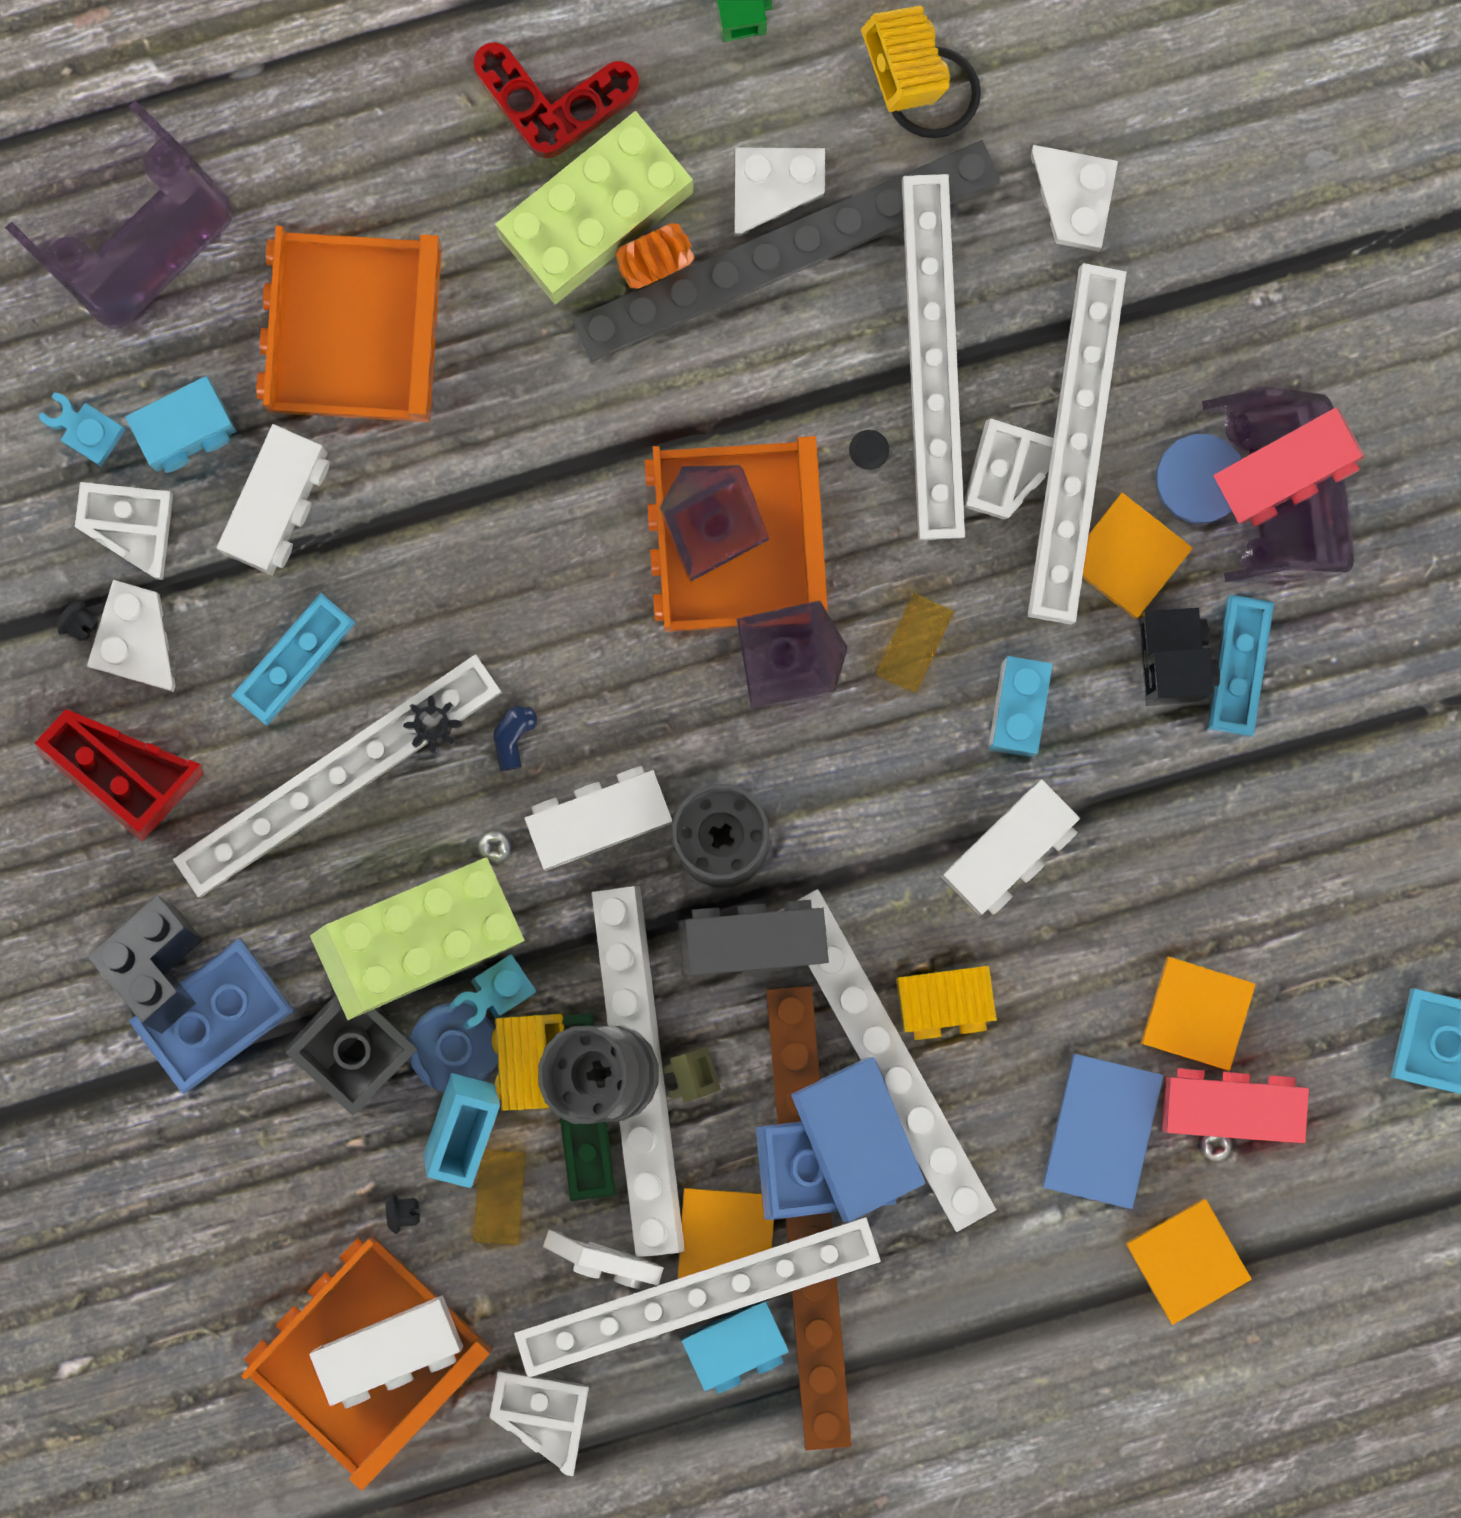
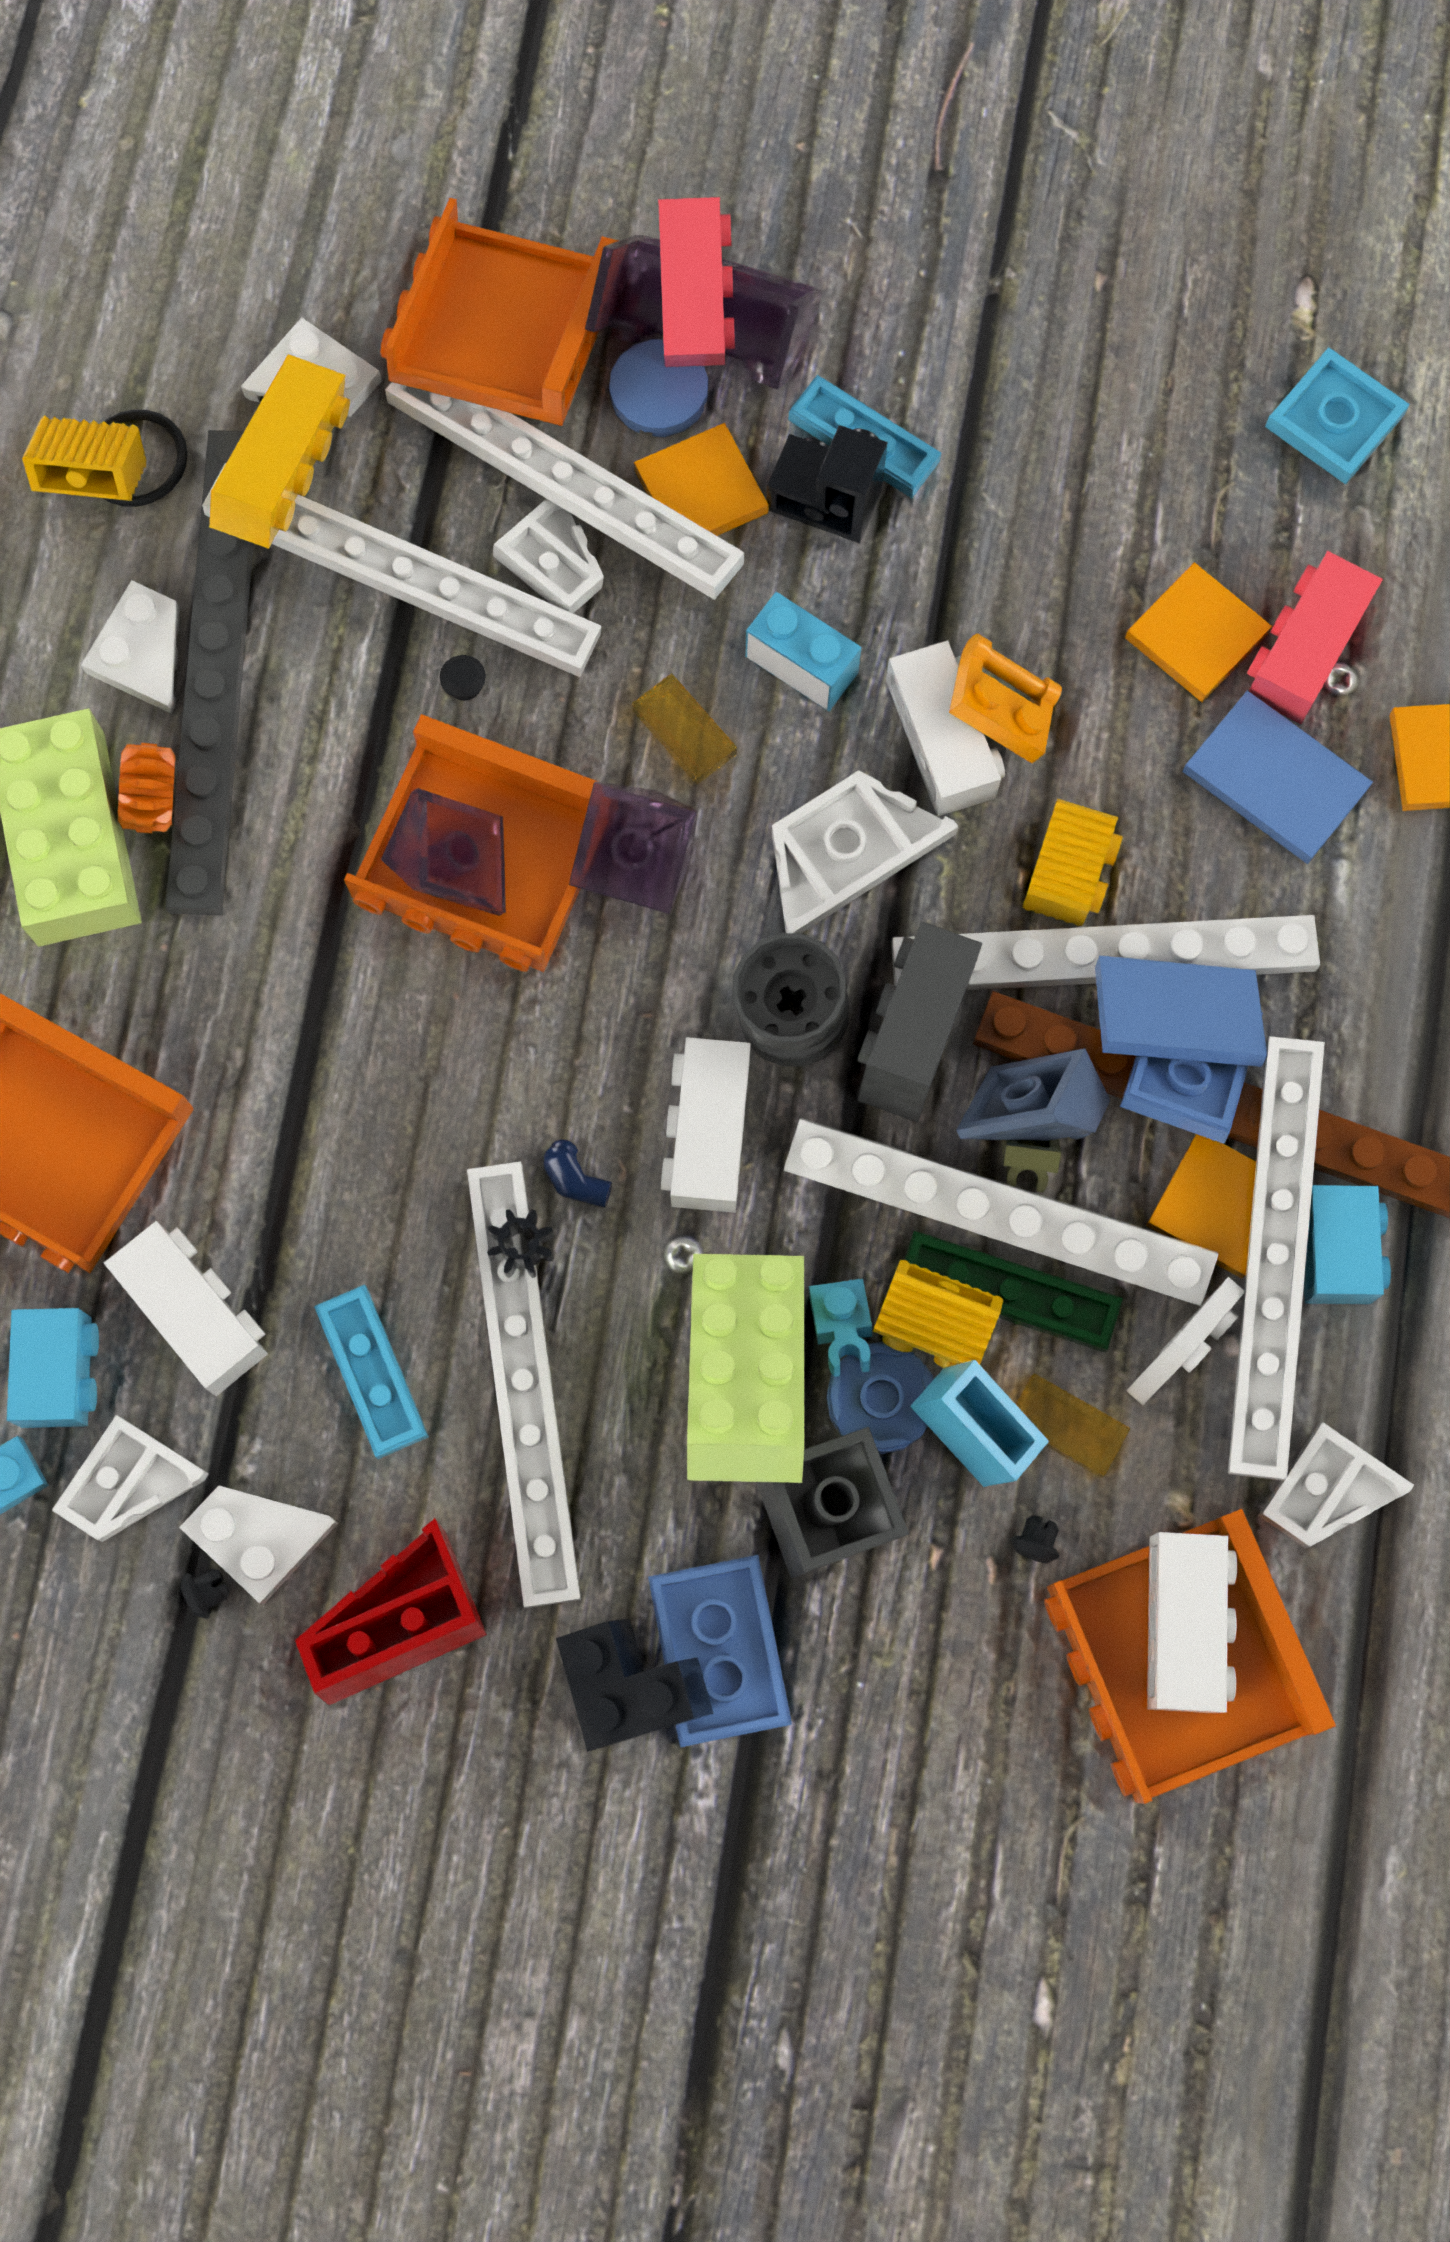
camera: 60 degrees left, 10 degrees down
dark grey wheel [538,1025,659,1124] -> none
none -> yellow brick [209,354,350,549]
none -> orange panel [380,198,621,426]
none -> white wing [772,770,958,933]
none -> light orange plate [949,633,1062,763]
none -> sand blue slope [956,1048,1110,1141]

